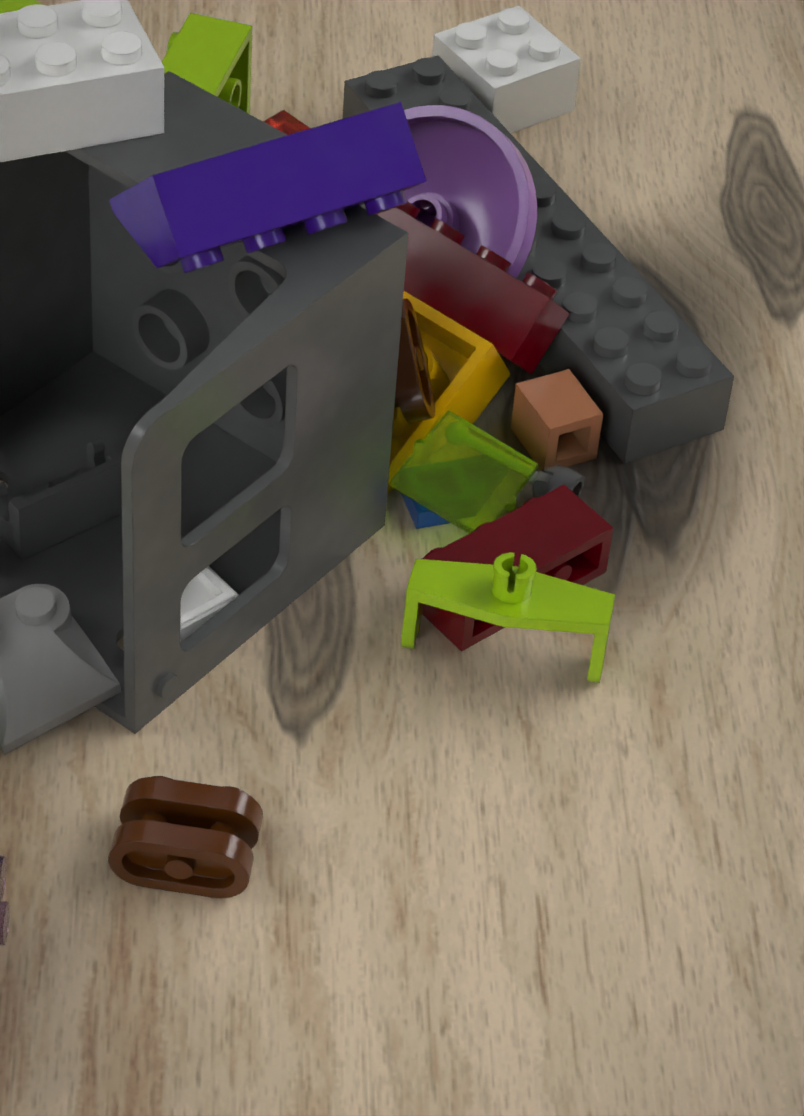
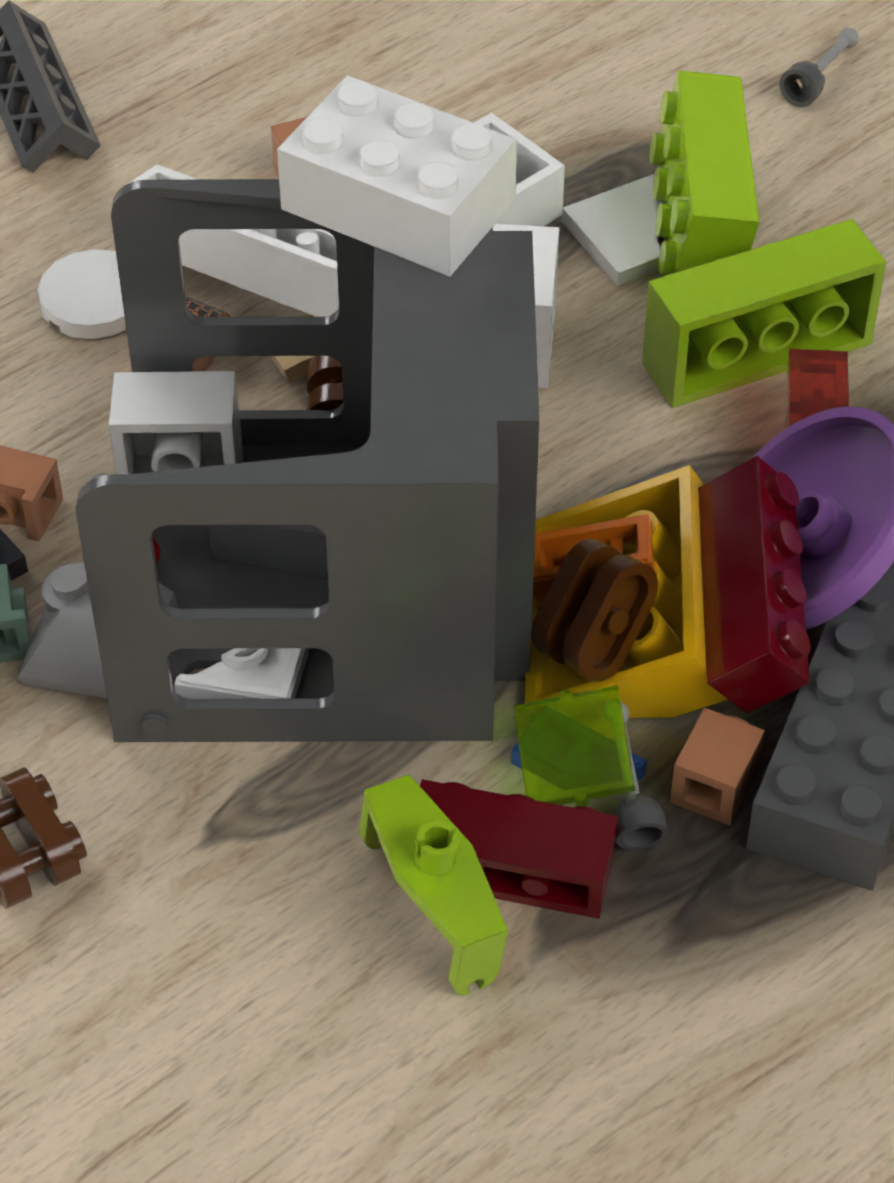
camera: 55 degrees right, 5 degrees up
dark purple slope [109,102,427,274] -> none

